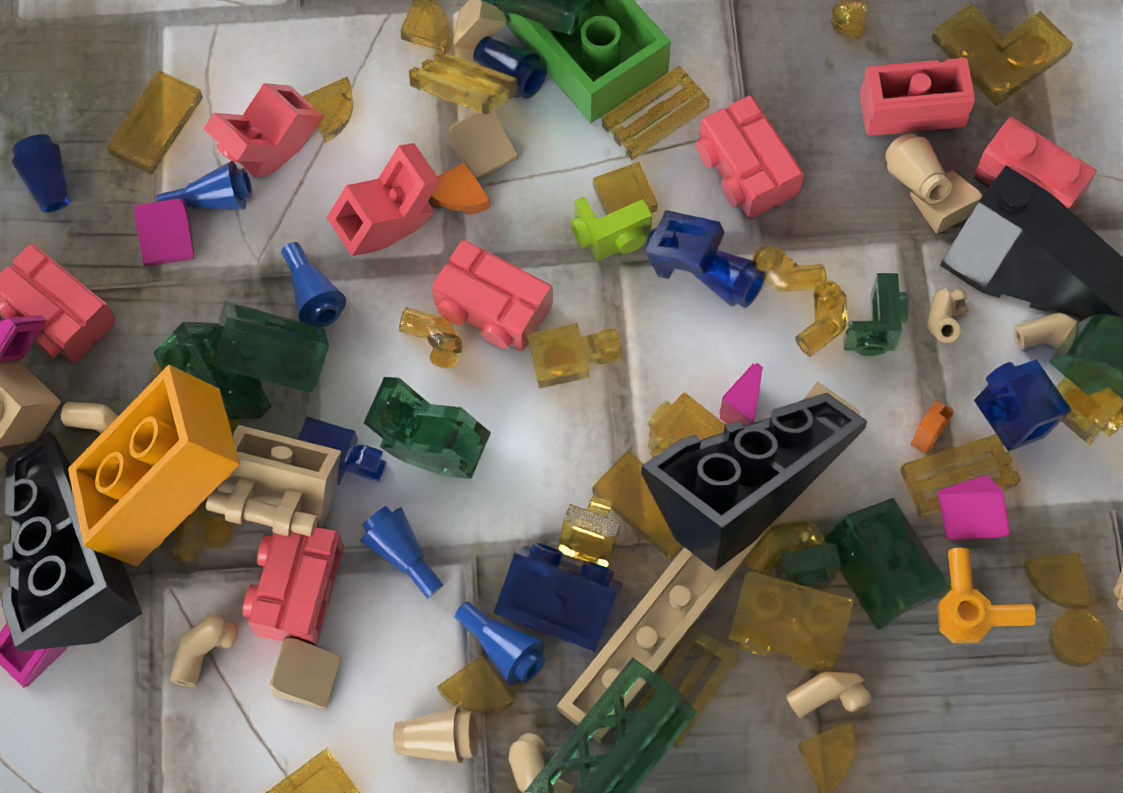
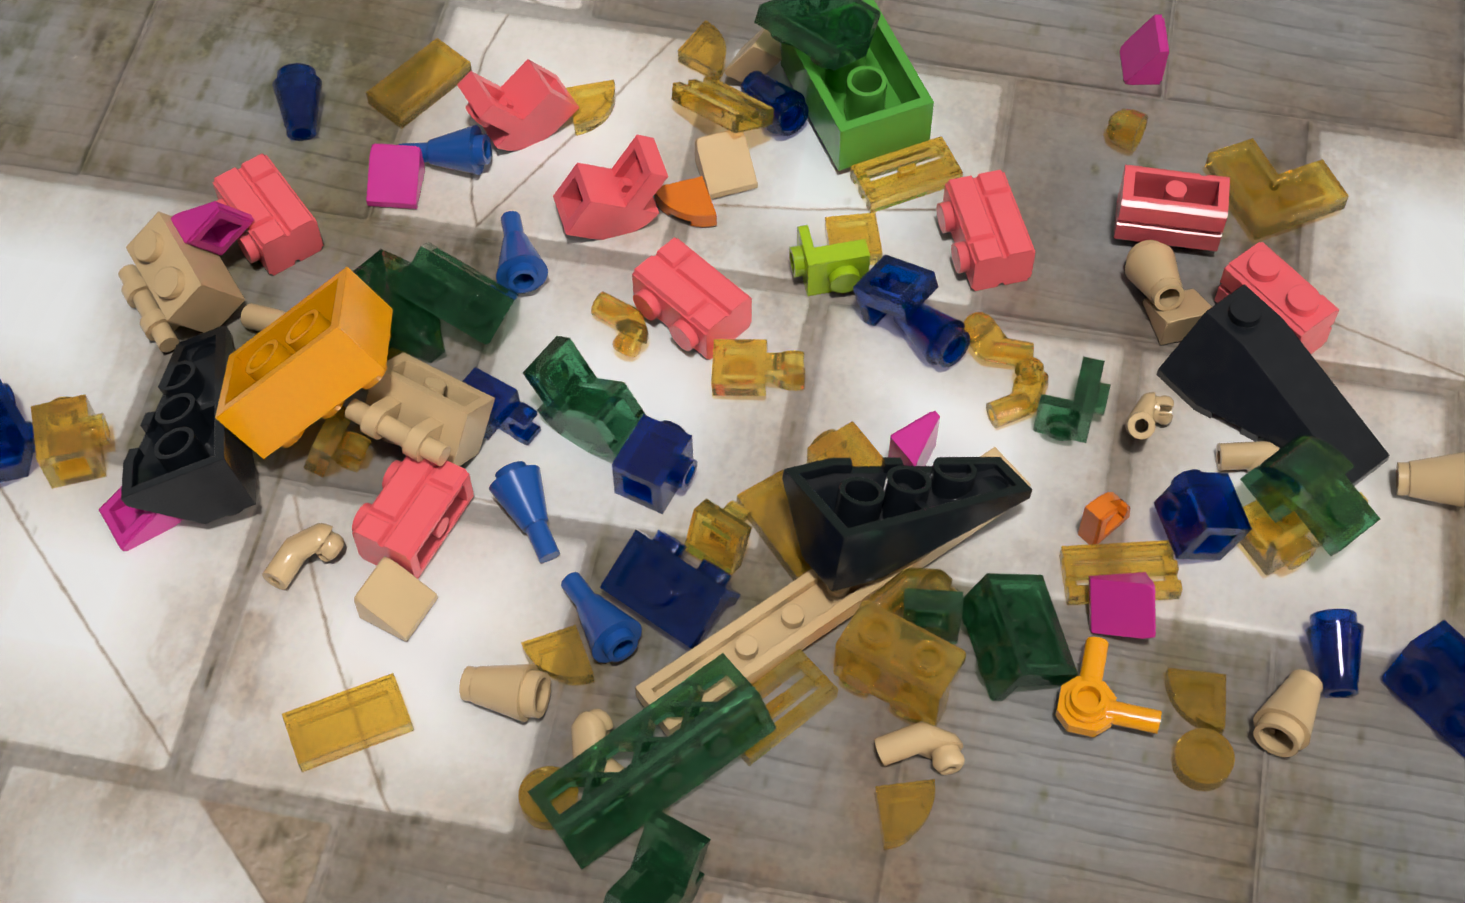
camera: 15 degrees right, 10 degrees down
none -> clear blue brick [612,414,698,514]

